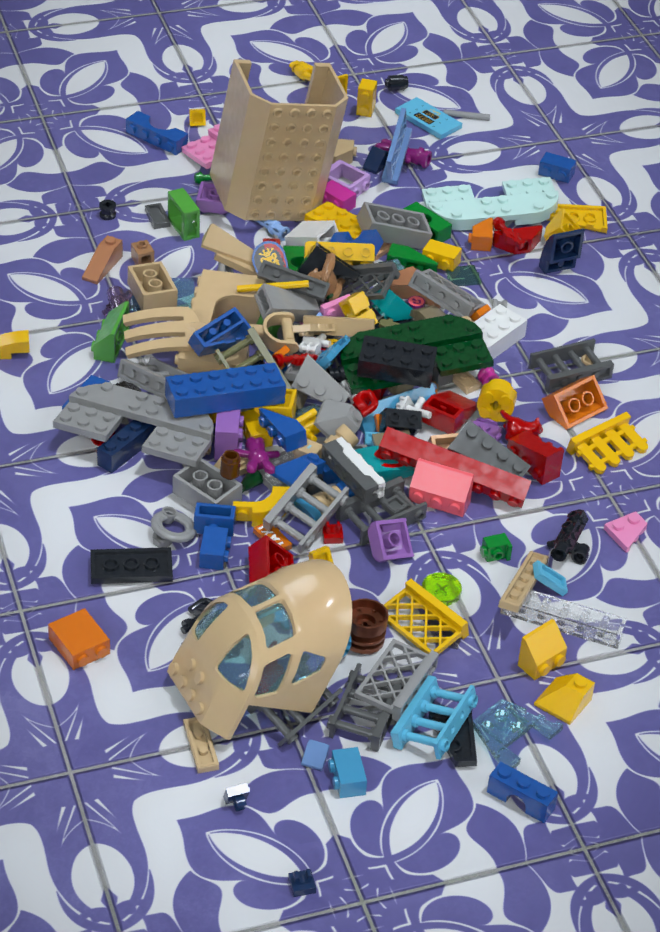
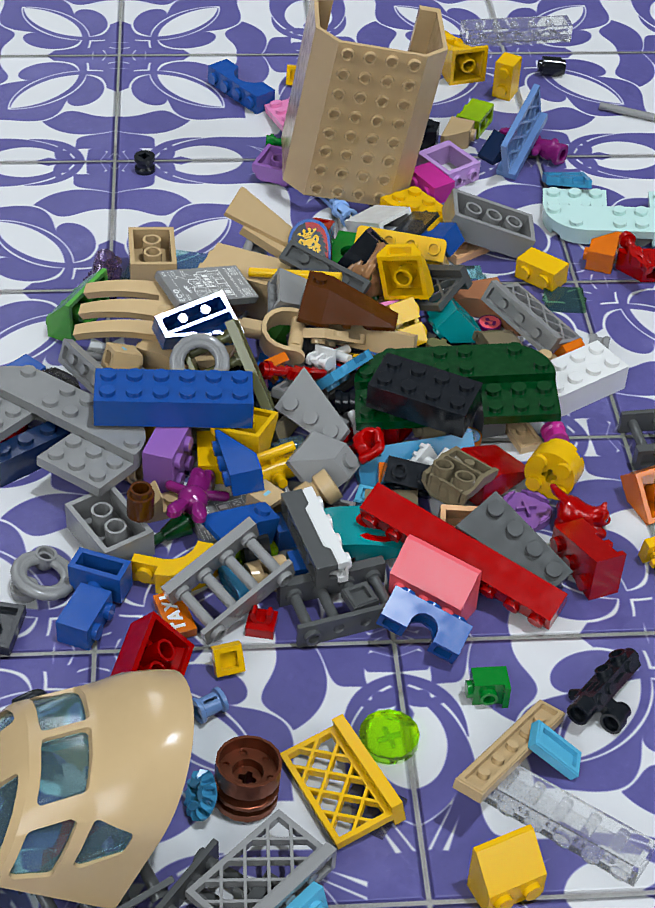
camera: 15 degrees right, 0 degrees up
nougat slope [82,235,123,284] -> none
medium nougat brick [131,240,154,265] -> none
dark grey tile [145,203,170,229] -> none
bright green window [168,188,200,241] -> none
medium lavender slope [368,518,414,563] -> none
green slope [387,243,438,273] -> none
medium azure tile [395,97,463,139] -> none
green arch [403,202,452,242] -> none
none -> tan brick [101,342,143,369]
none -> light grey tile [154,265,259,308]
none -> light grey piece [169,333,230,371]
none -> reddish brown wedge [297,270,398,332]
none -> yellow slope [376,243,434,301]
none -> arch [376,585,473,664]
none -> clear smoke piece [393,210,440,235]
none -> dark tan slope [421,446,499,505]
none -> lime brick [456,98,494,139]
none -> clear brick [460,15,573,47]
none -> dark azure wing [542,172,592,189]

